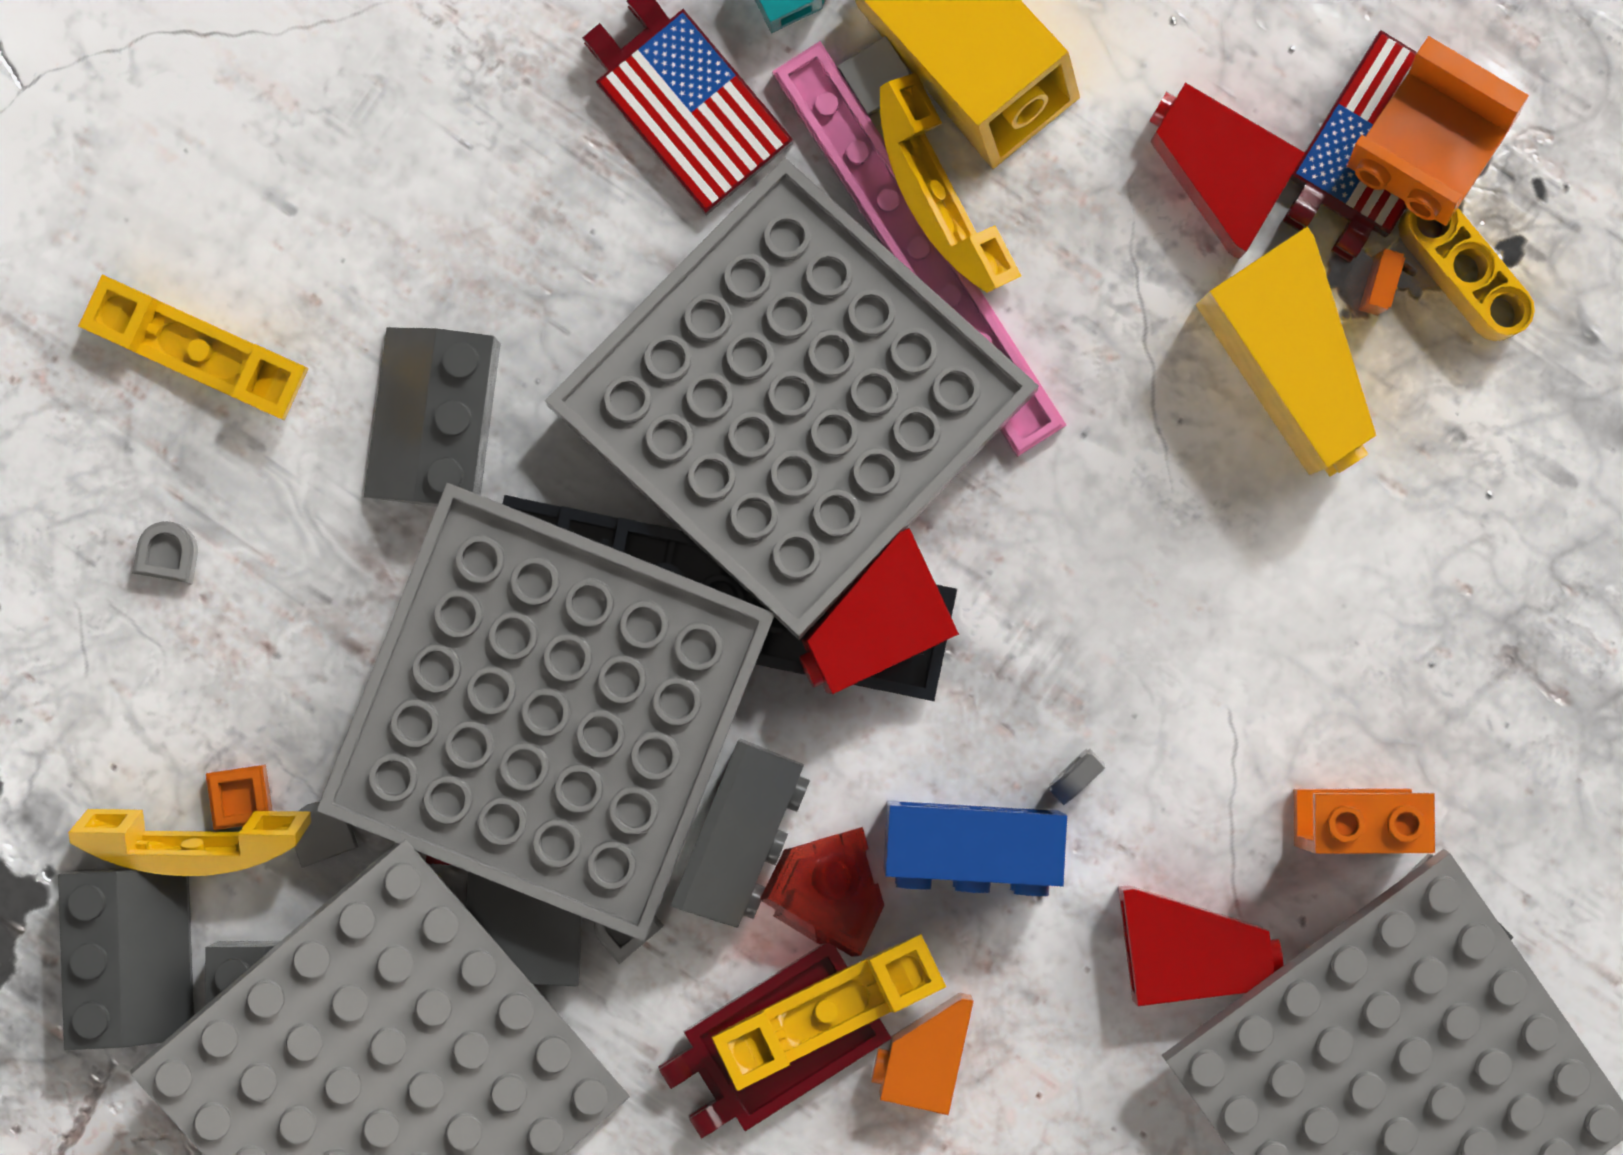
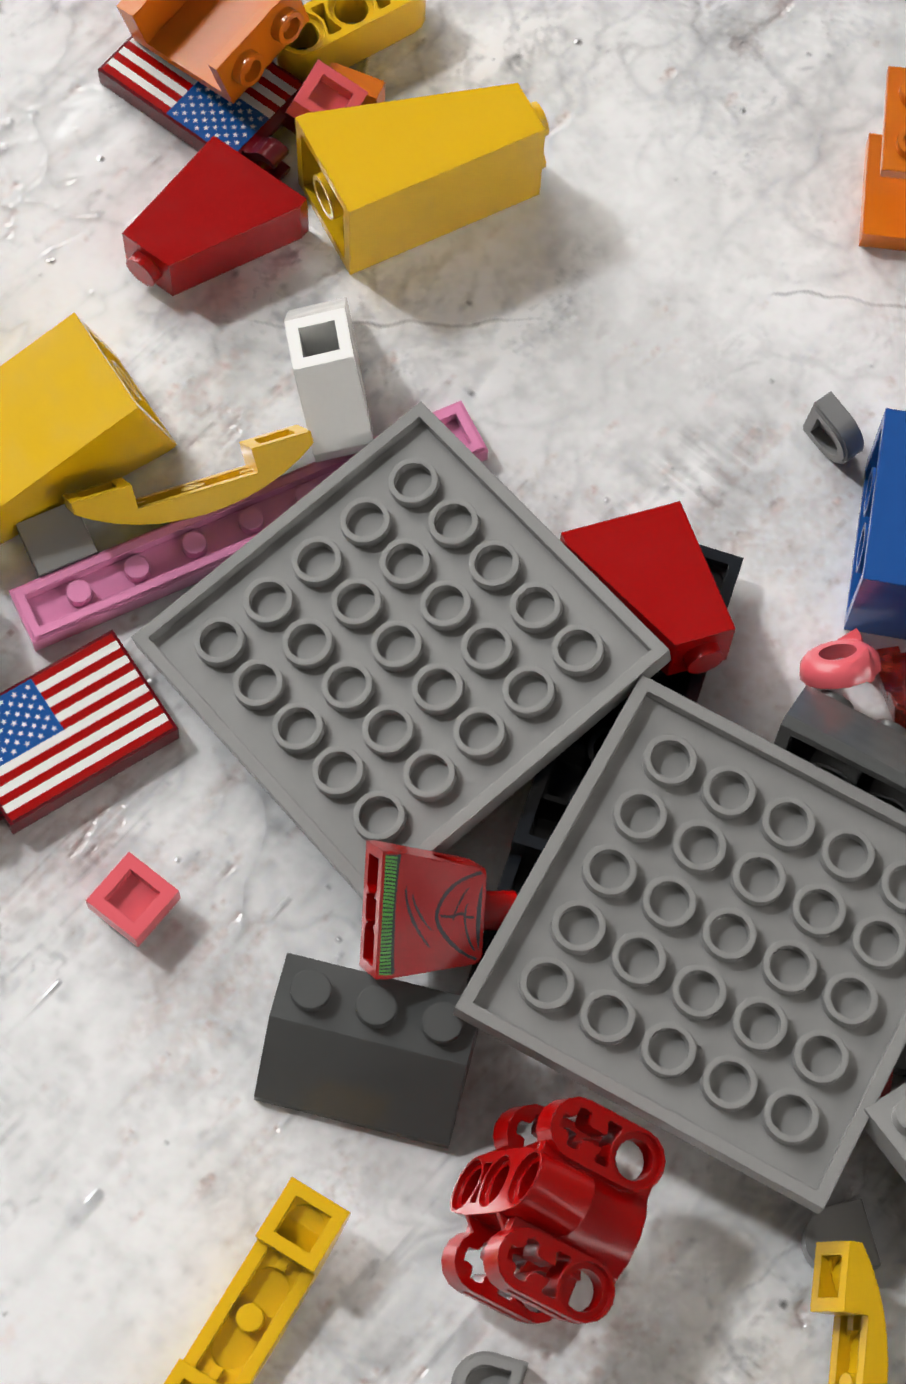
camera: 90 degrees left, 20 degrees down
orange tile [206,764,273,830] -> none
none -> coral plate [86,852,181,947]
none -> white slope [284,297,374,462]
none -> coral plate [286,59,368,118]
none -> red torso [359,840,517,980]
none -> red piece [441,1096,666,1324]
none -> coral piece [799,628,881,689]

